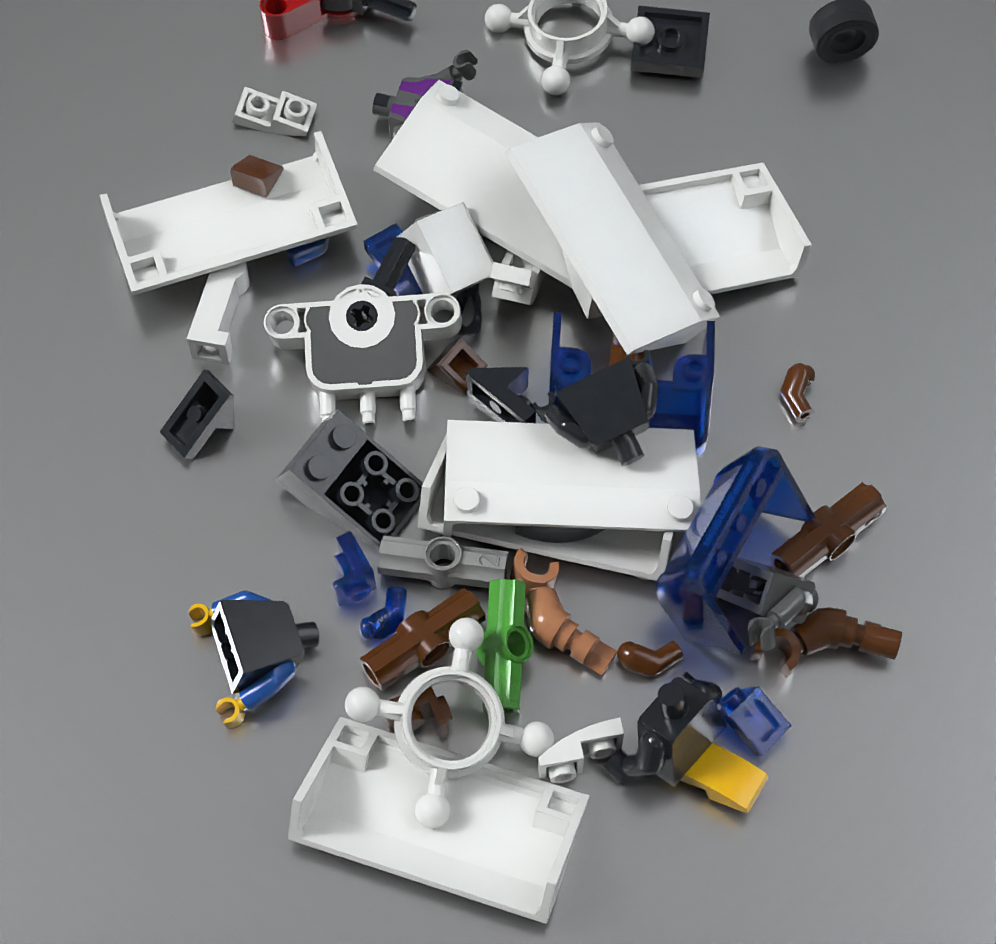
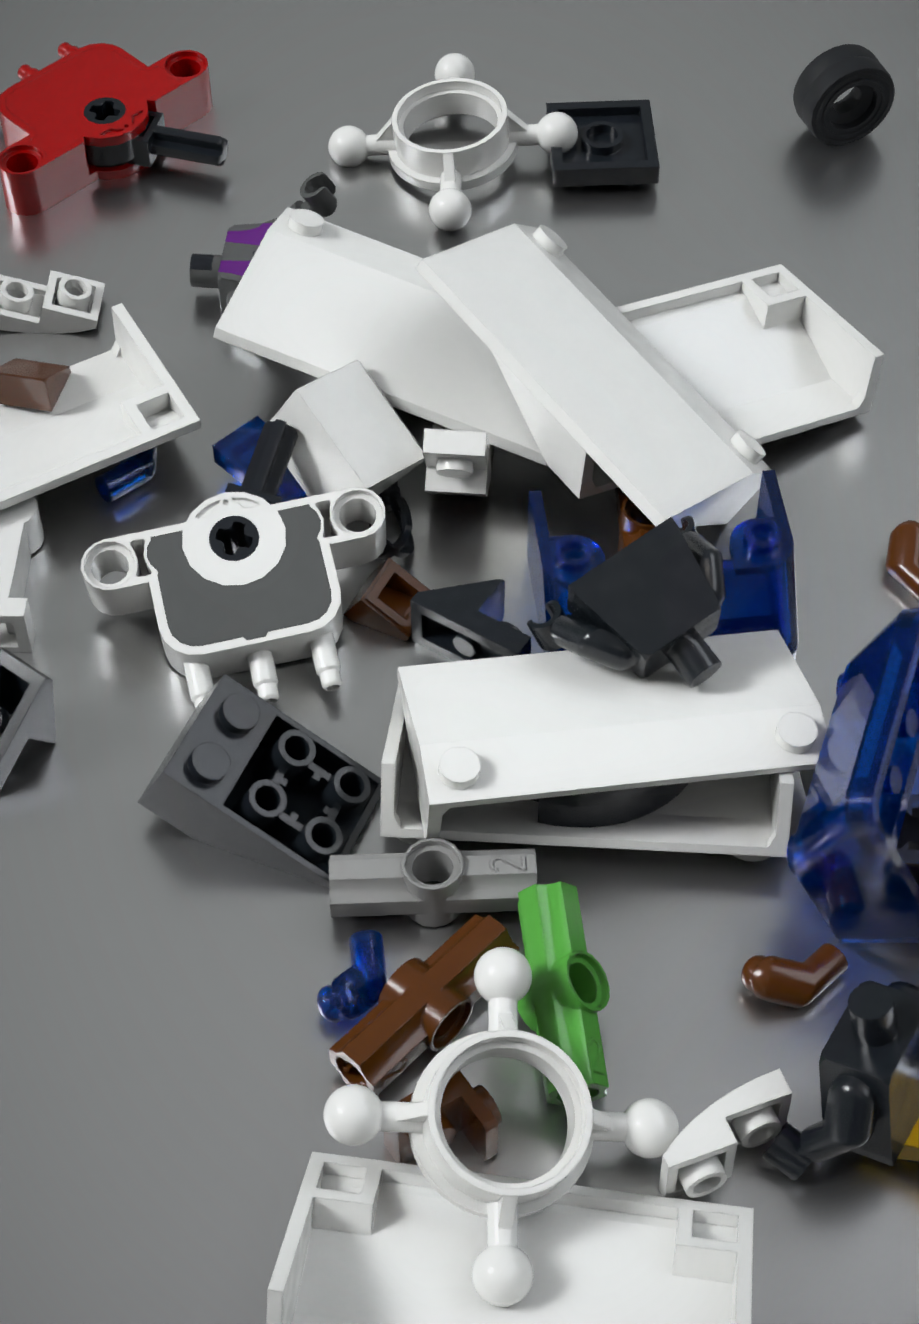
camera: 10 degrees left, 10 degrees down
black torso [188,590,319,728] -> none
clear blue bracket [332,531,377,606] -> none
nougat piece [510,548,617,675] -> none

